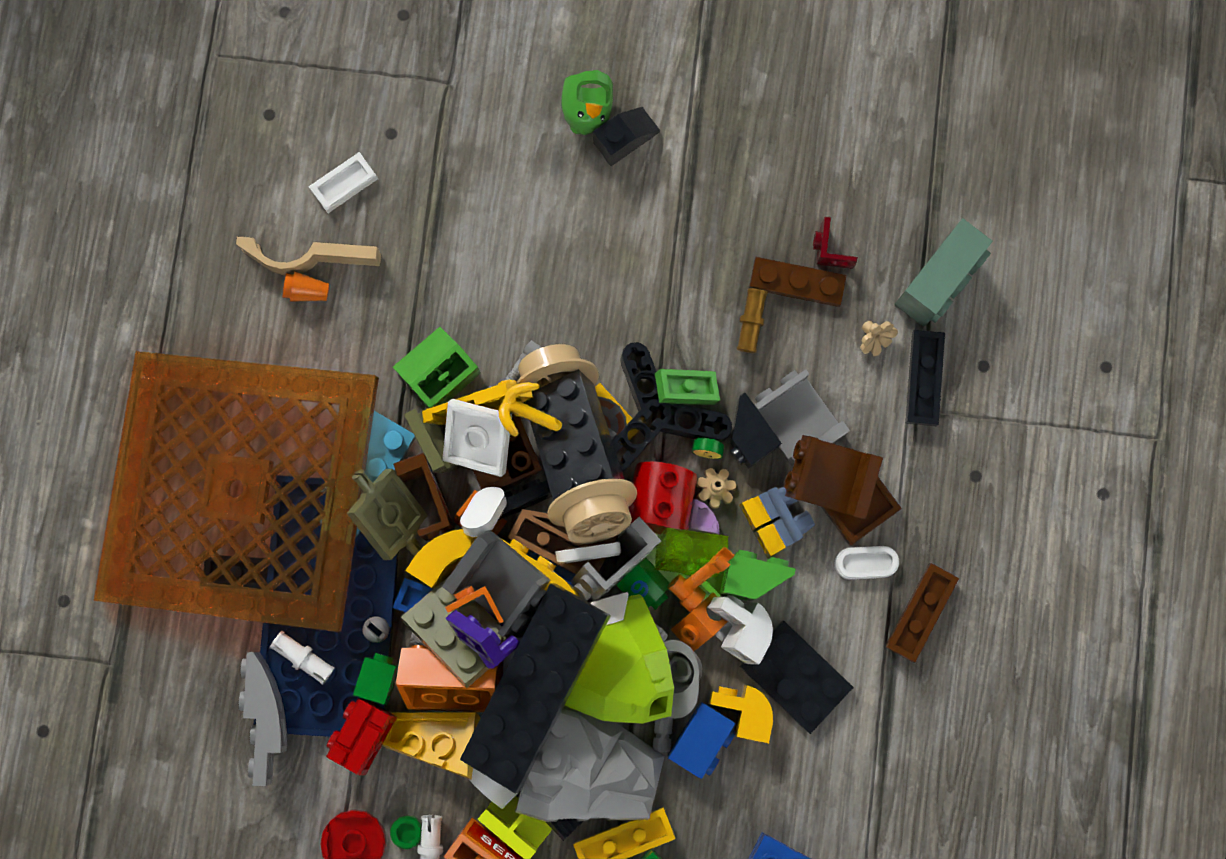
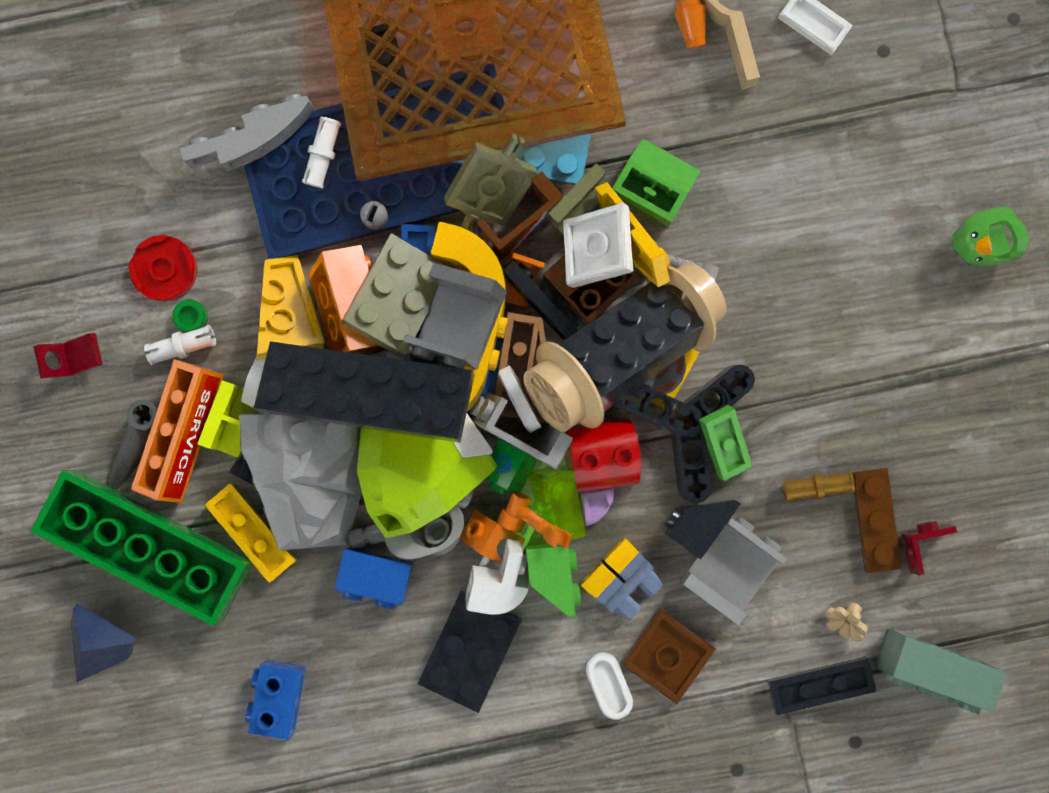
camera: 75 degrees right, 5 degrees up
red brick [326,698,397,776] -> none
green brick [353,653,398,705] -> none
orange bracket [445,586,504,624] -> none
dark purple plate [445,609,520,669] -> none
white tile [460,487,507,537] -> none
yellow piece [498,382,562,437] -> none
black slope [593,107,660,166] -> none
green tile [692,438,725,459] -> none
tan plant [696,468,737,509] -> none
yellow brick [708,685,773,744] -> none
reddish brown panel [784,435,883,519] -> none
reddish brown plate [885,563,959,663] -> none

